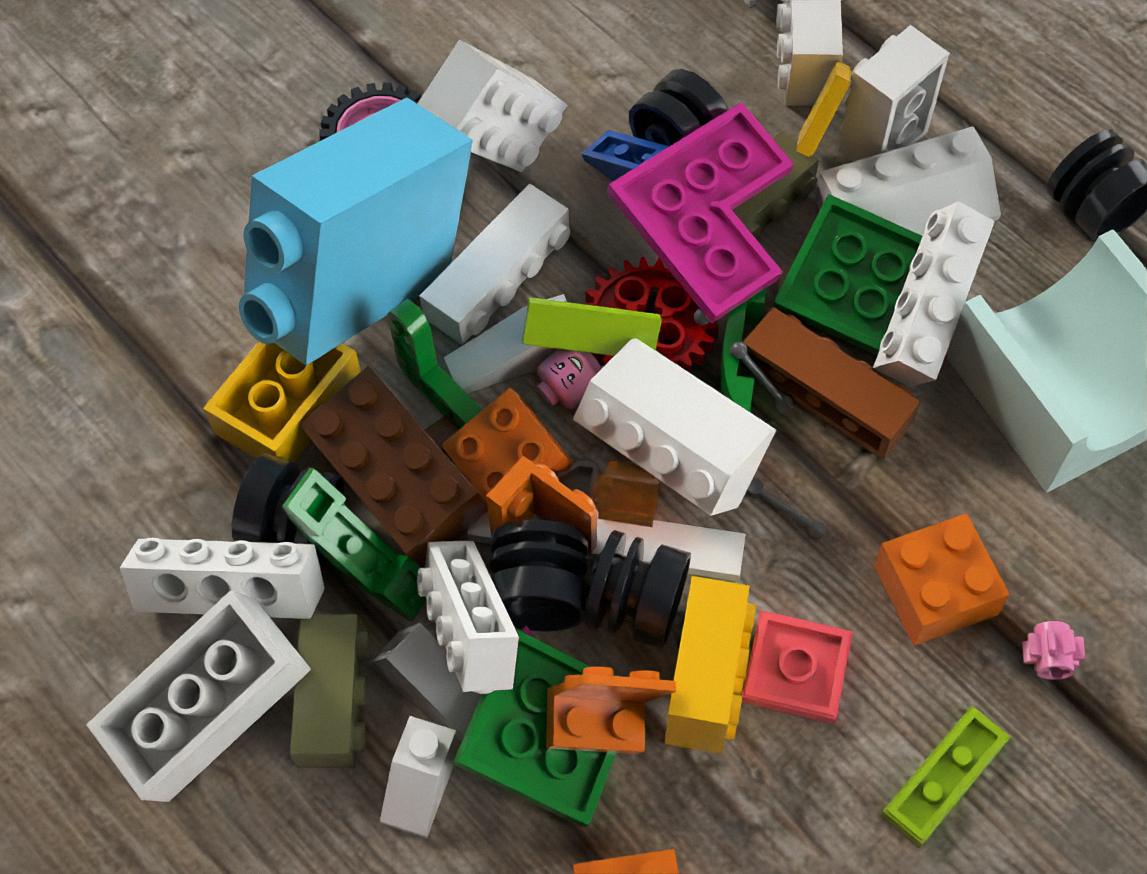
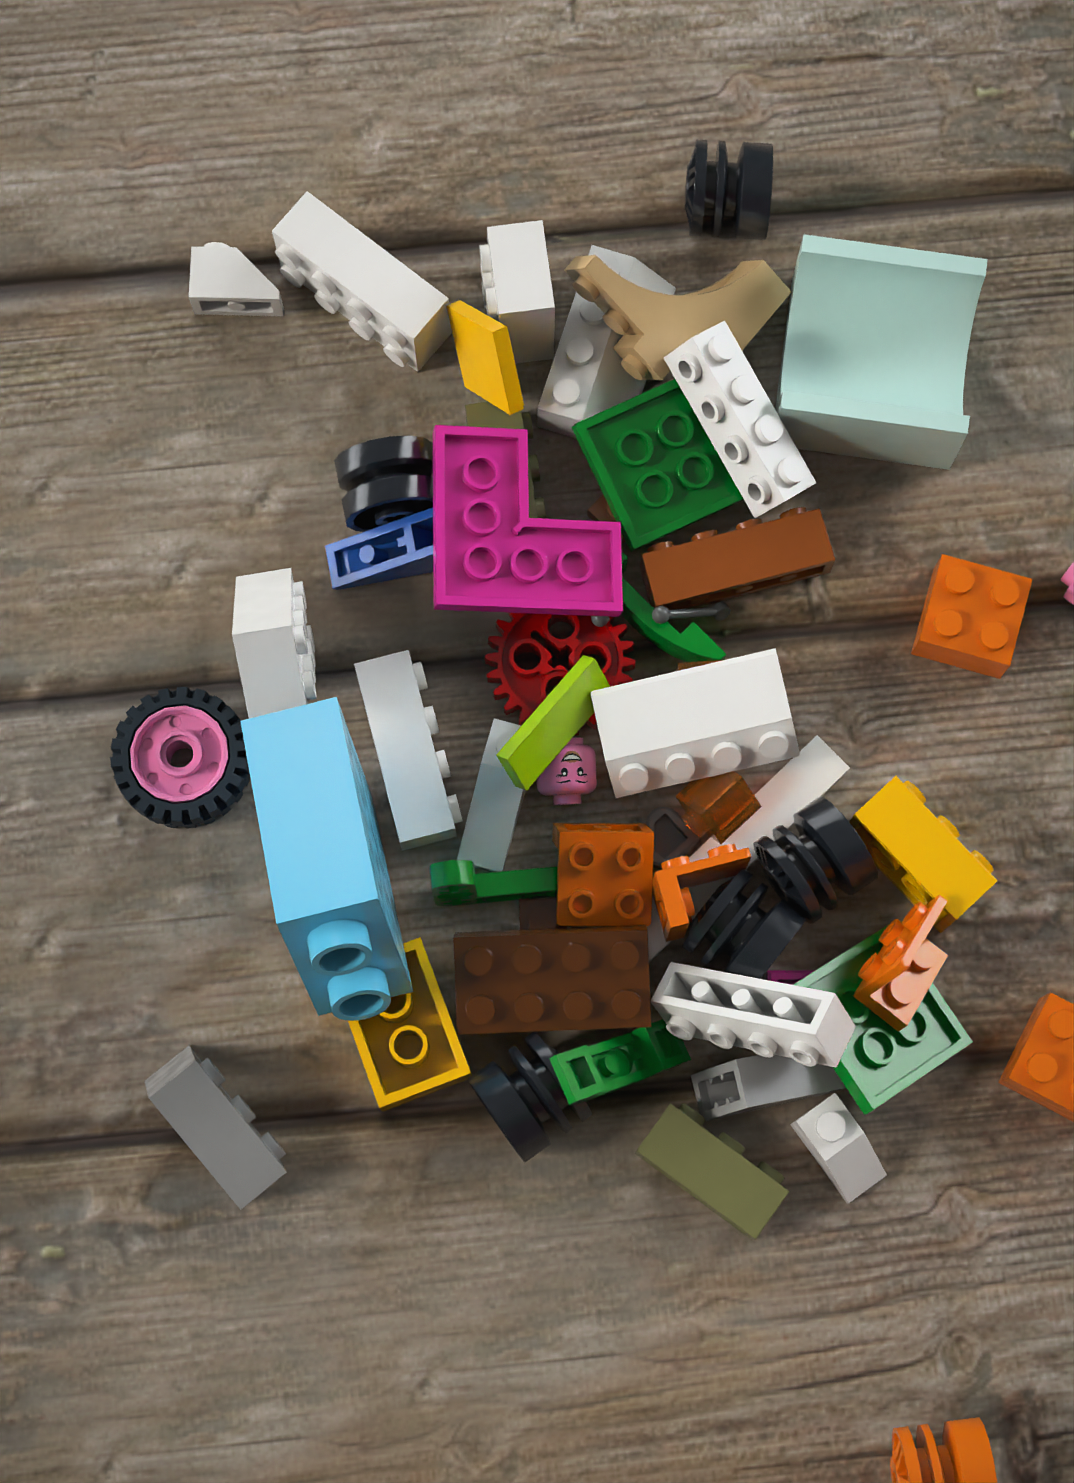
camera: 55 degrees left, 15 degrees up
white brick [86,590,311,802] -> none
white brick [120,538,325,619] -> none
coral tile [742,610,853,725] -> none
dark grey hinge [746,478,826,539] -> none
none -> light grey wedge [144,1045,287,1210]
none -> tan arch [565,255,791,380]

